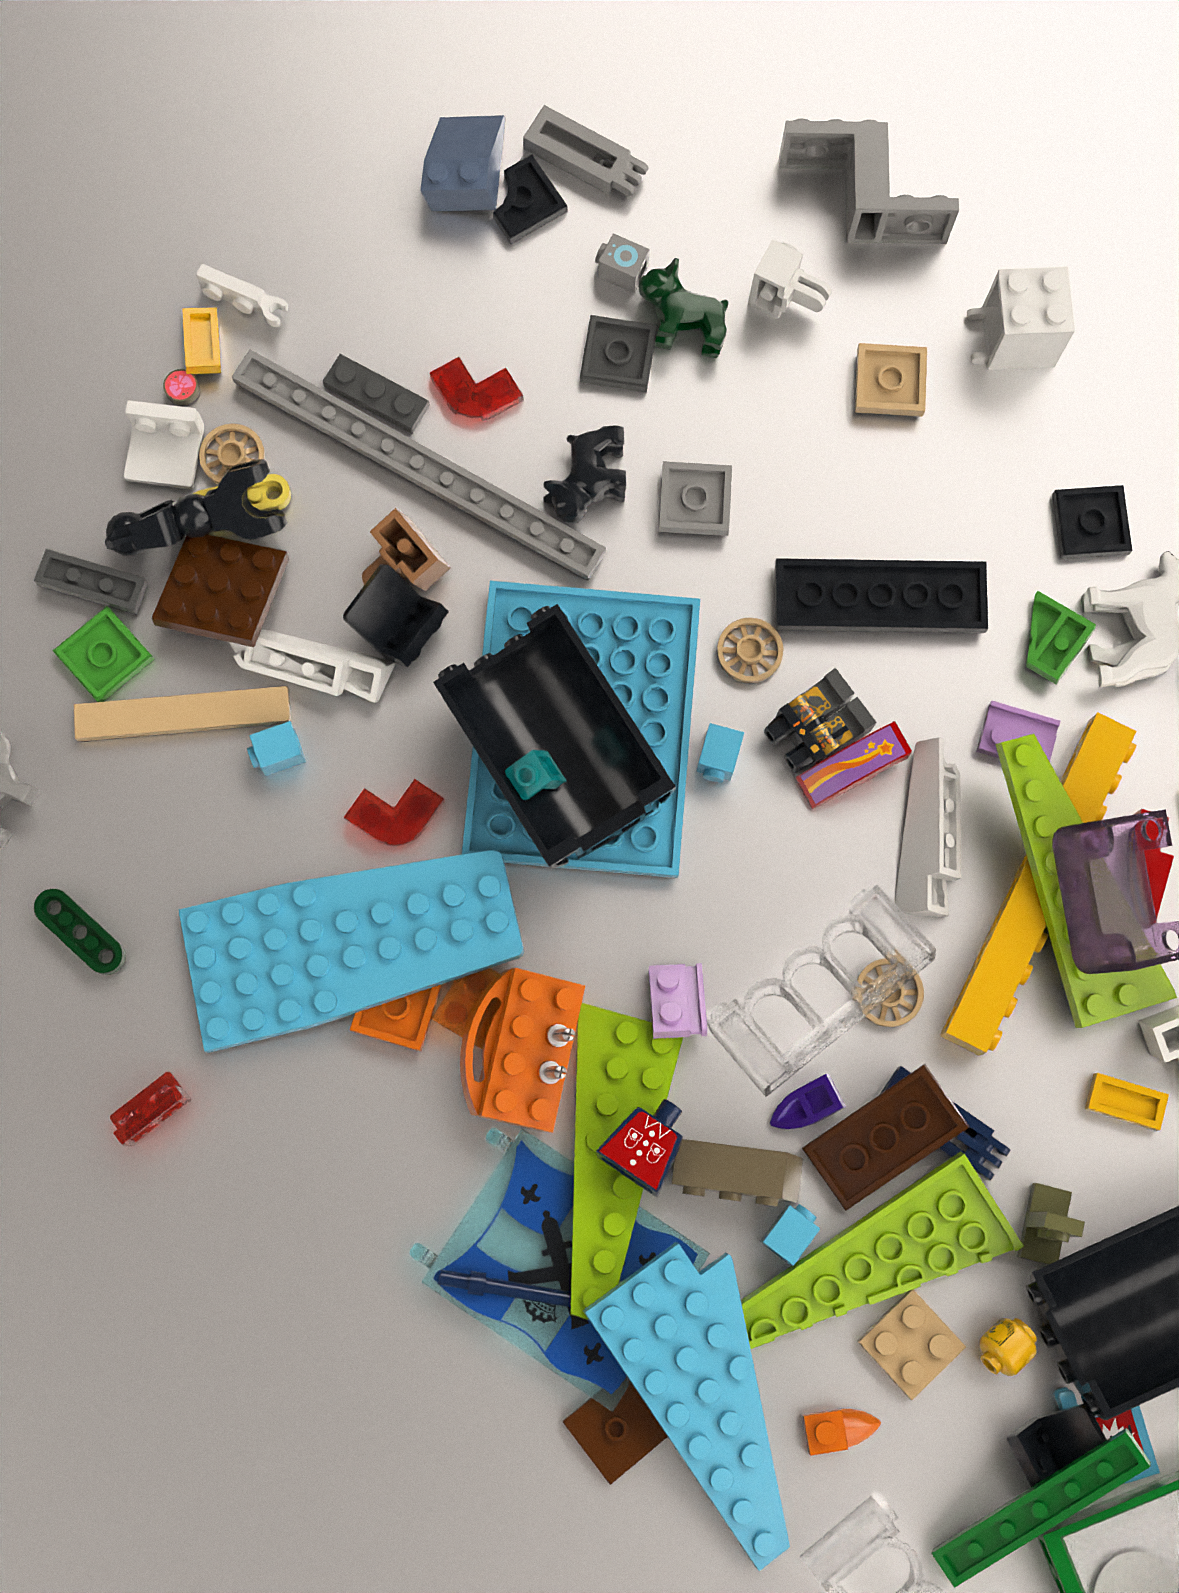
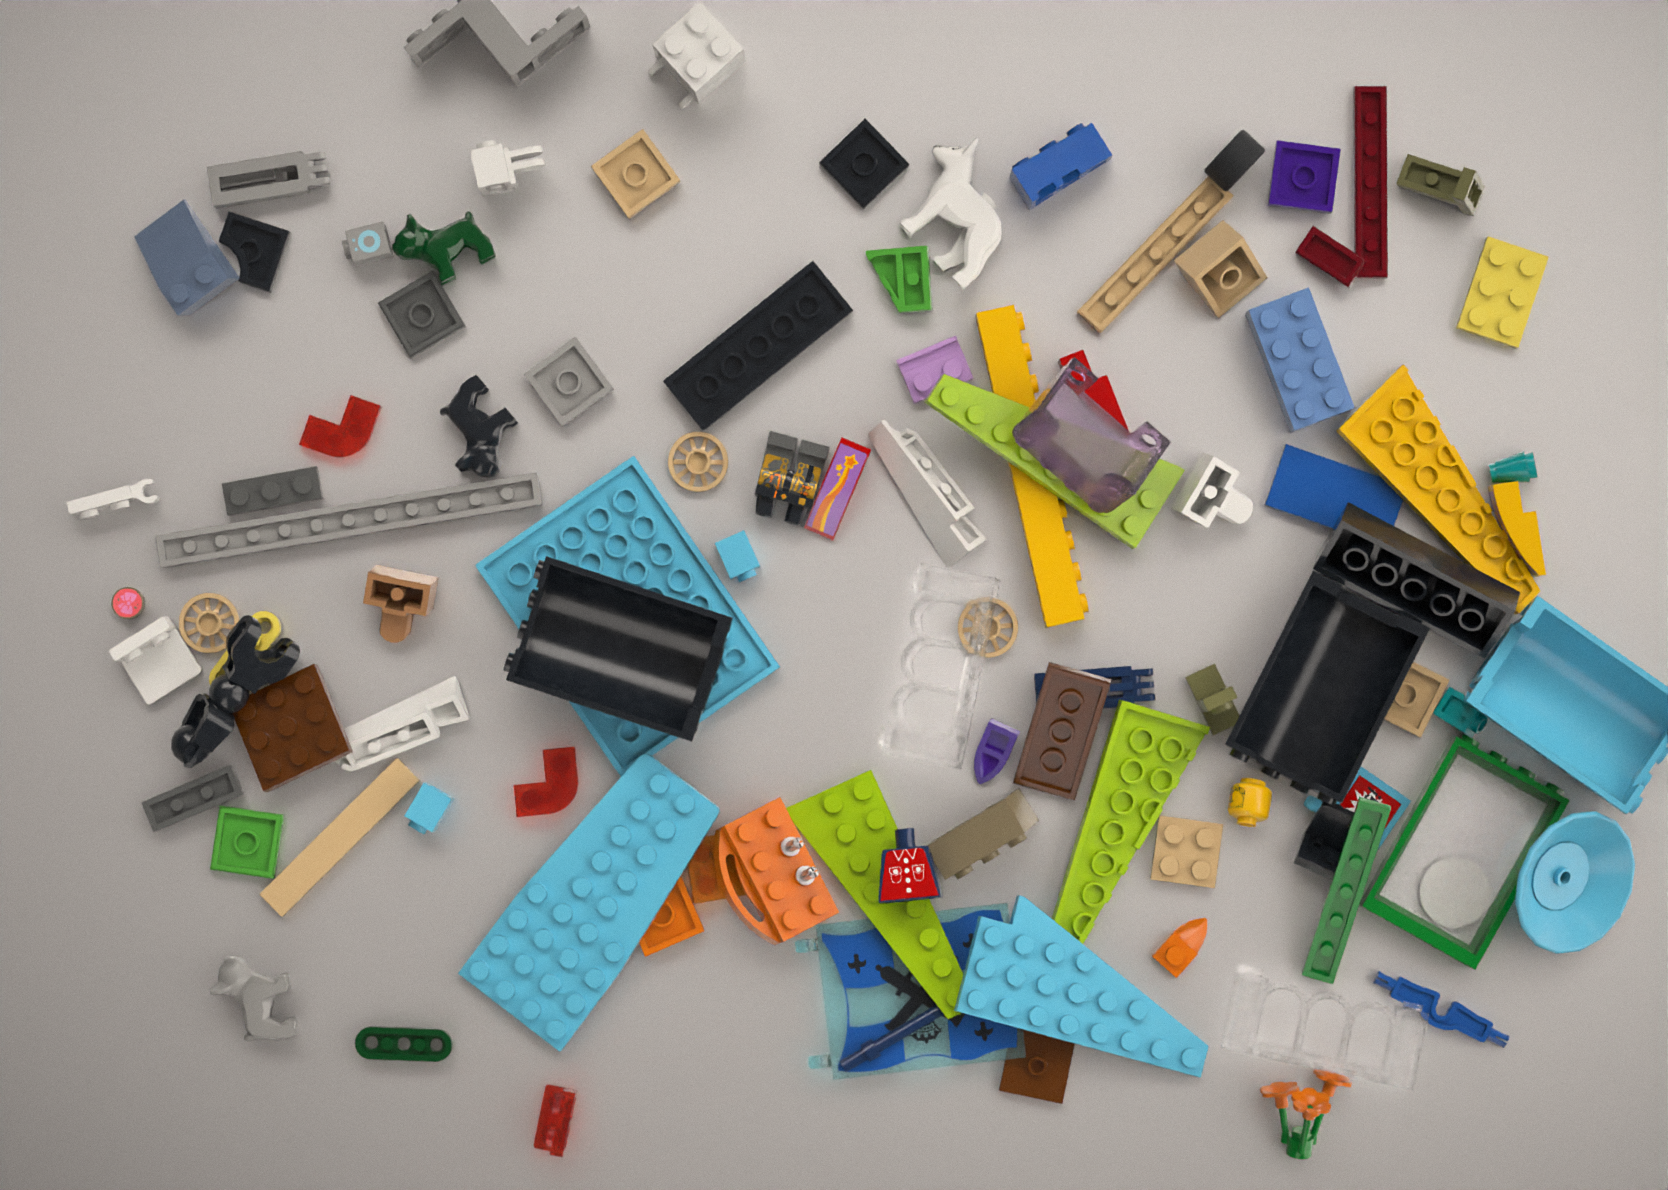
camera: 35 degrees left, 10 degrees up
yellow tile [182,307,221,374] -> none
black bracket [343,564,449,668] -> none
teal bracket [505,750,566,800] -> none
lavender plate [649,963,707,1039] -> none
medium azure brick [760,1204,820,1266] -> none
yellow tile [1085,1073,1169,1131] -> none

